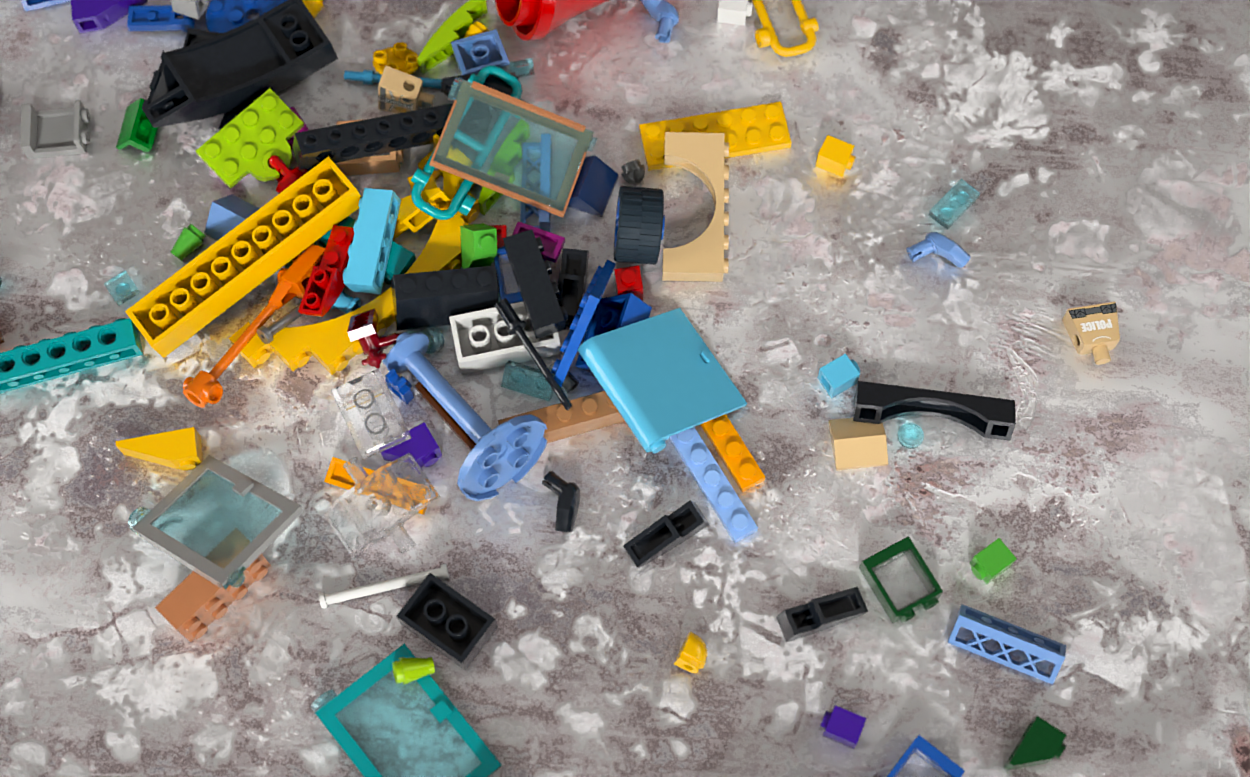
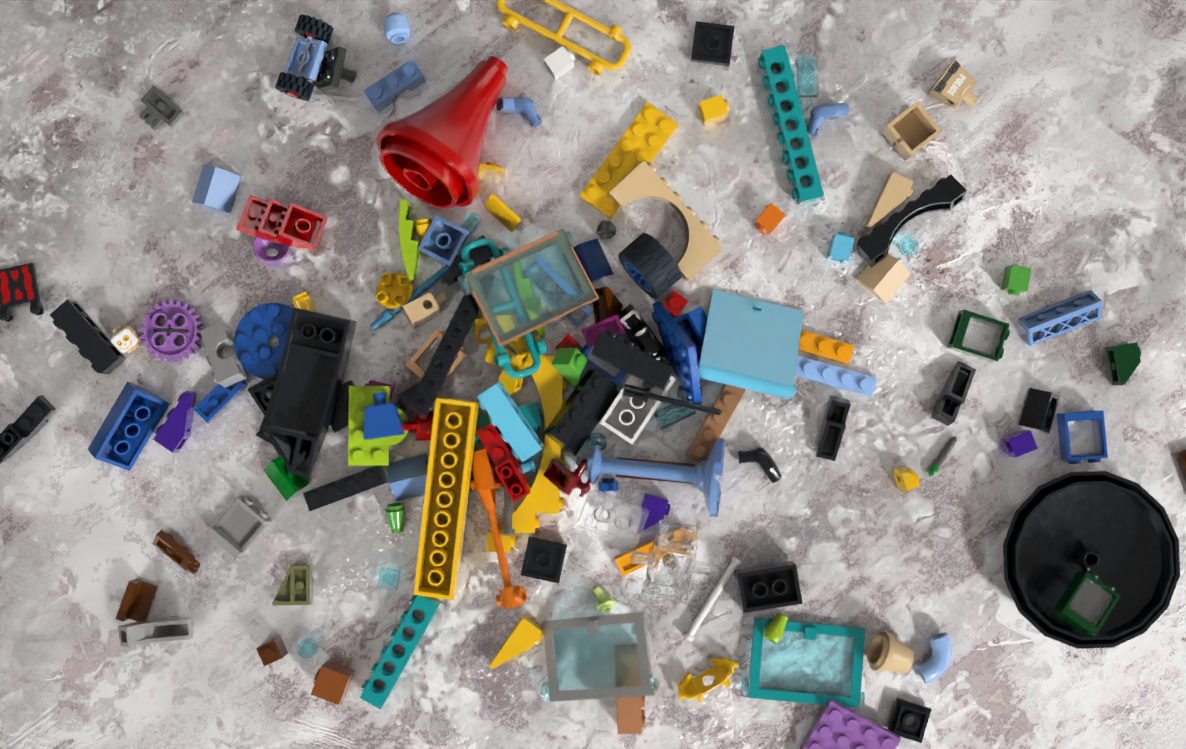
camera: 45 degrees left, 20 degrees up
none -> olive wing [272,564,312,606]
none -> black brick [303,466,388,512]
none -> blue torso [364,392,405,440]
none -> yellow bracket [478,162,505,185]
none -> yellow slope [485,194,522,232]
none -> black plate [521,536,567,583]
none -> yellowish green plate [592,585,615,613]
none -> reddish brown slope [593,287,623,324]
none -> yellow piece [678,657,739,703]
none -> black plate [691,21,734,66]
none -> orange brick [754,203,786,235]
none -> teal brick [758,45,824,205]
none -> tan slope [864,172,914,229]
none -> tan piece [881,101,942,160]
none -> dark grey piece [928,436,957,477]
none -> black panel [1019,388,1060,433]

